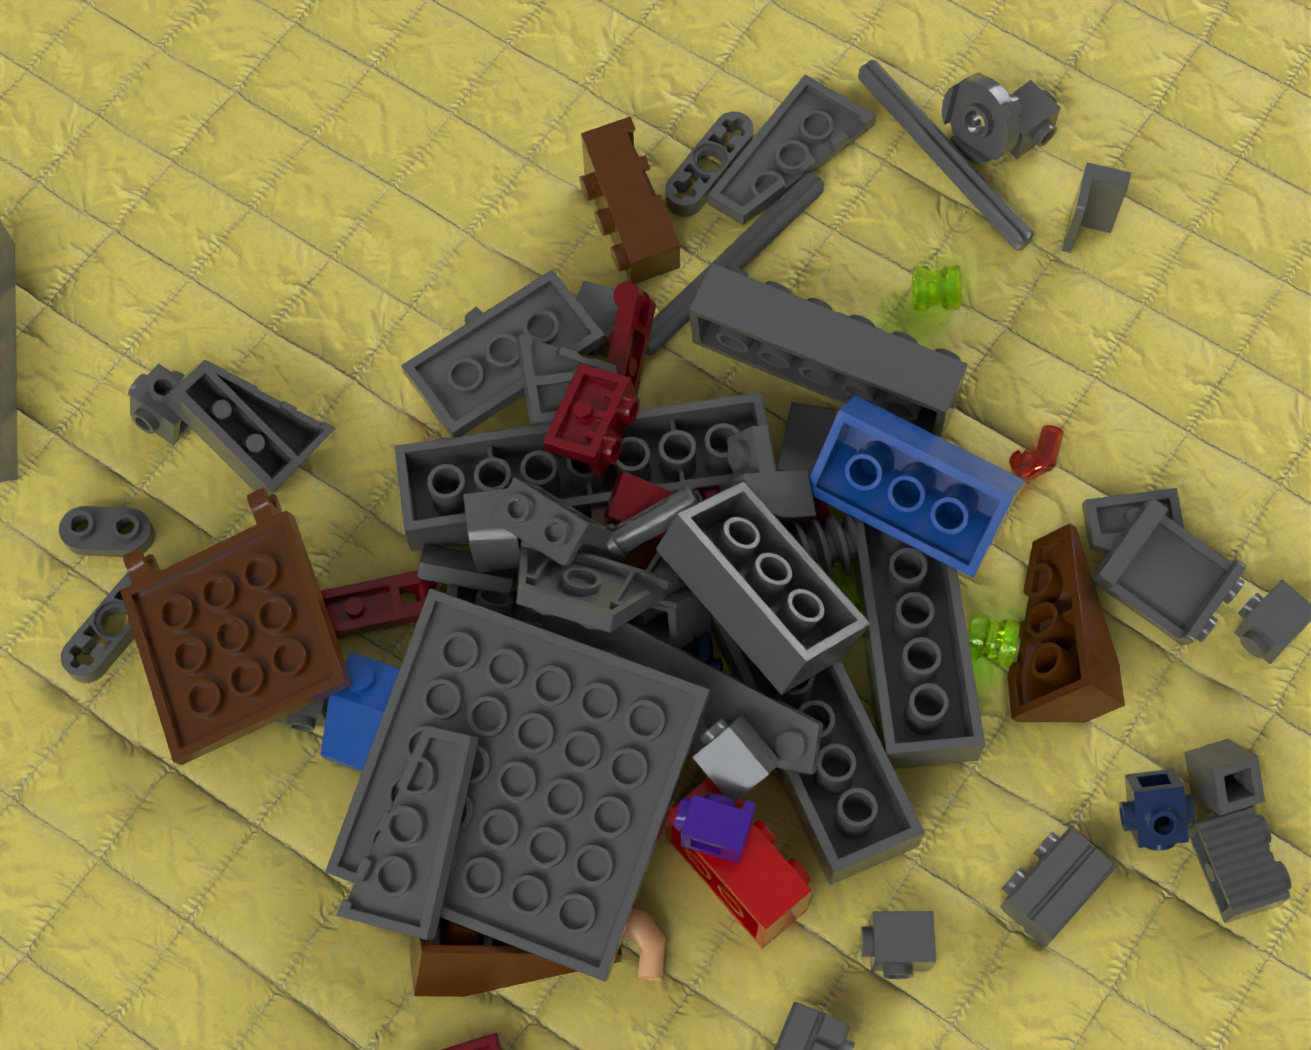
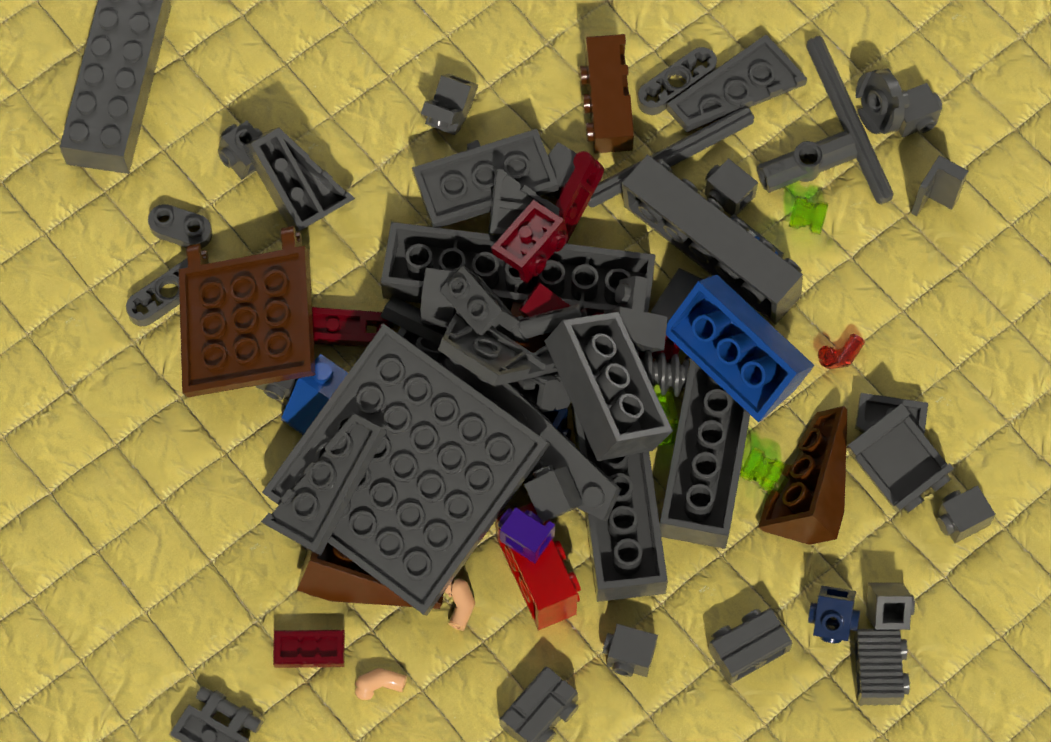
camera: 15 degrees right, 0 degrees up
none -> dark grey brick [421,74,478,135]
none -> dark grey brick [705,158,758,216]
none -> dark grey piece [757,130,858,193]

